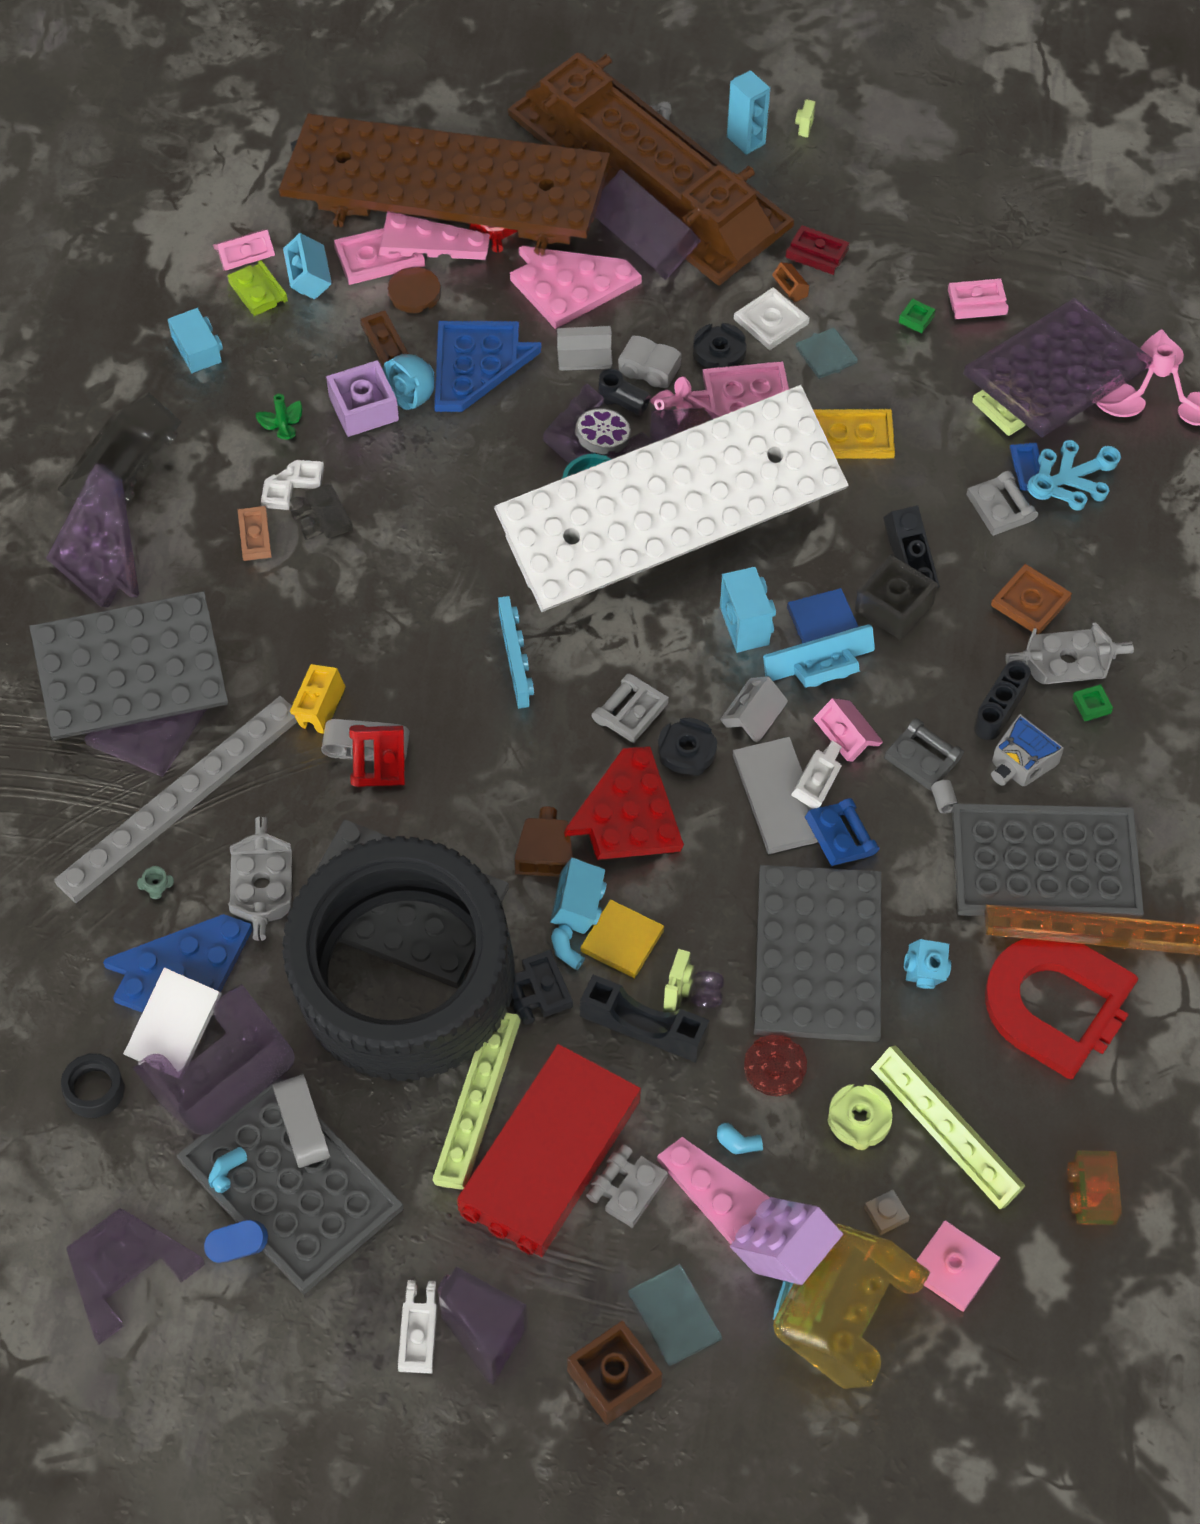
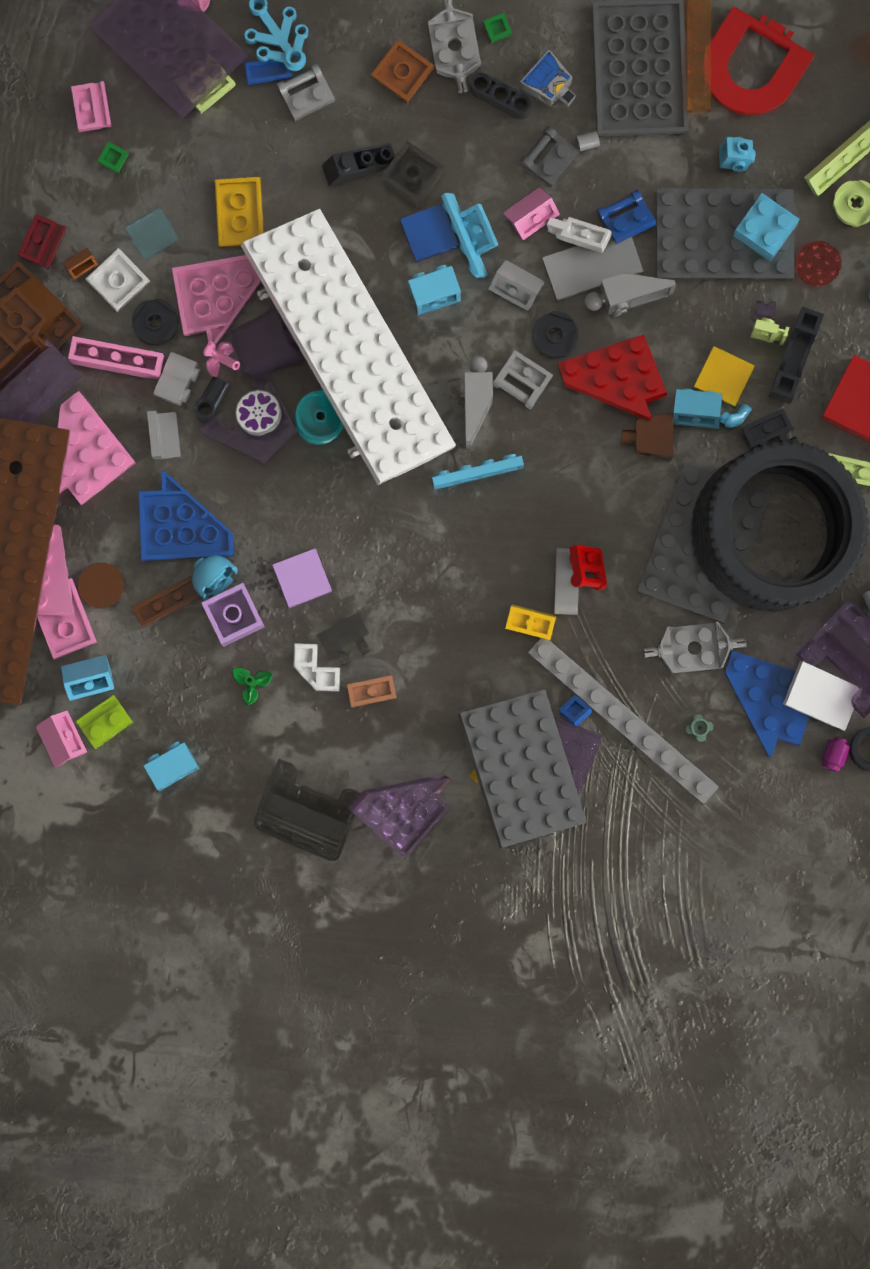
camera: 90 degrees left, 25 degrees up
none -> bright pink brick [68,336,165,380]
none -> lavender tile [273,548,332,608]
none -> light grey slope [460,356,493,449]
none -> blue plate [558,695,592,727]
none -> light grey slope [585,273,676,317]
none -> medium azure brick [733,193,799,262]
none -> magenta brick [821,736,851,772]

